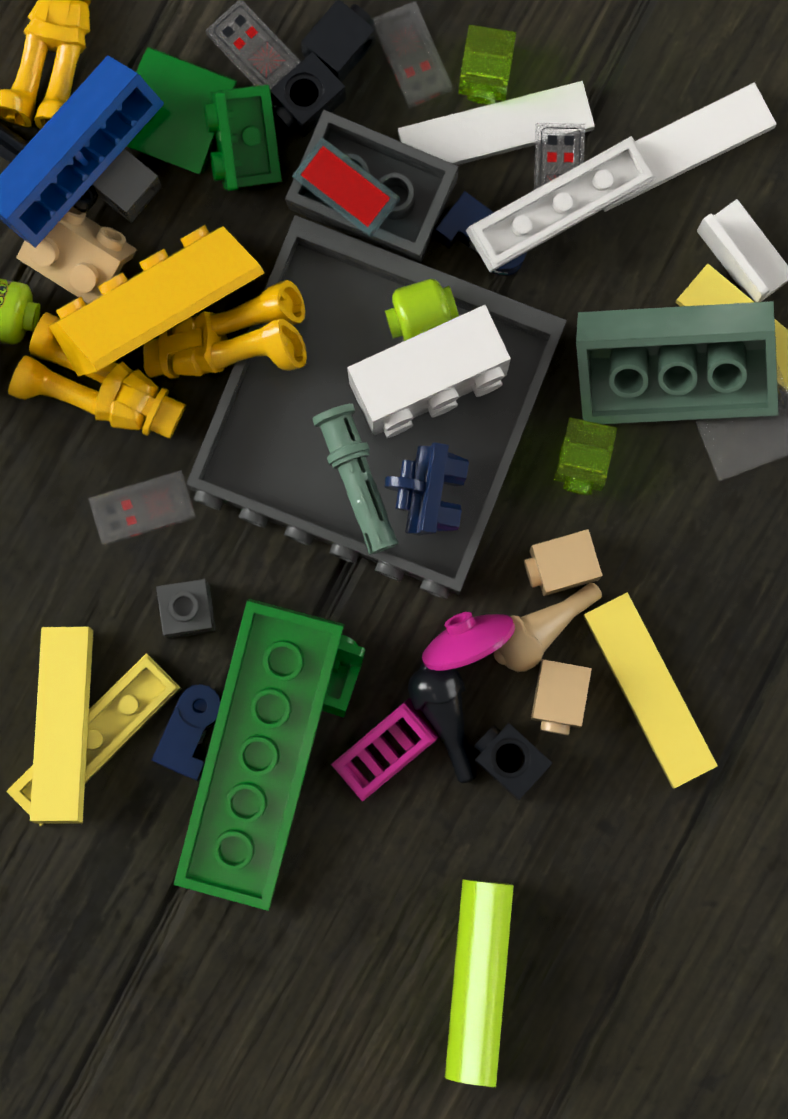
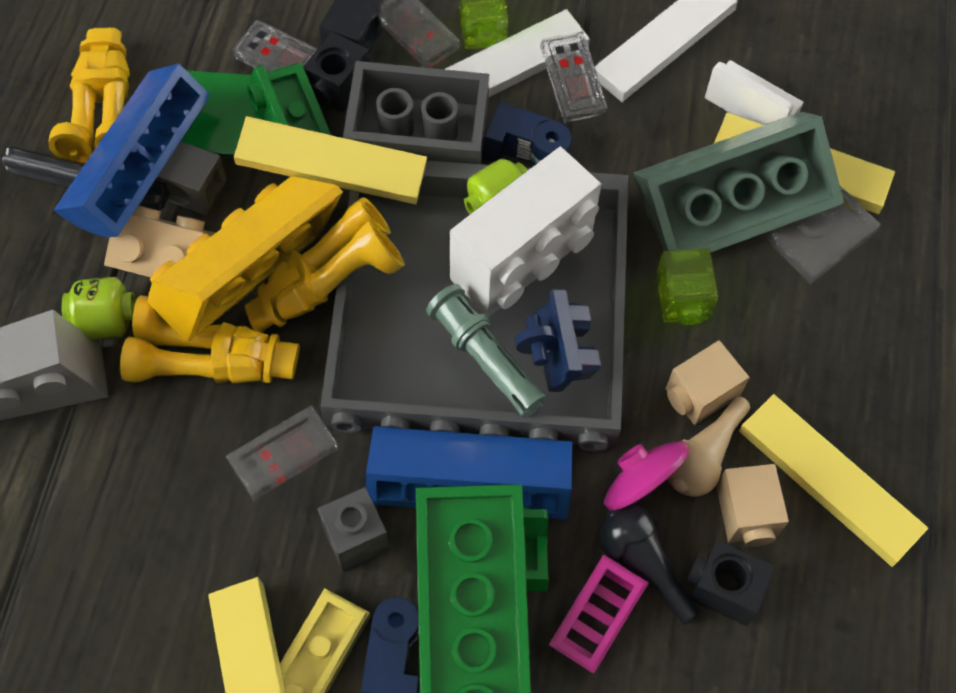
camera: 20 degrees left, 20 degrees down
red tile [292,137,401,238] -> none
white tile [466,136,656,272] -> none
none -> light yellow tile [234,116,427,205]
none -> blue brick [366,426,572,520]

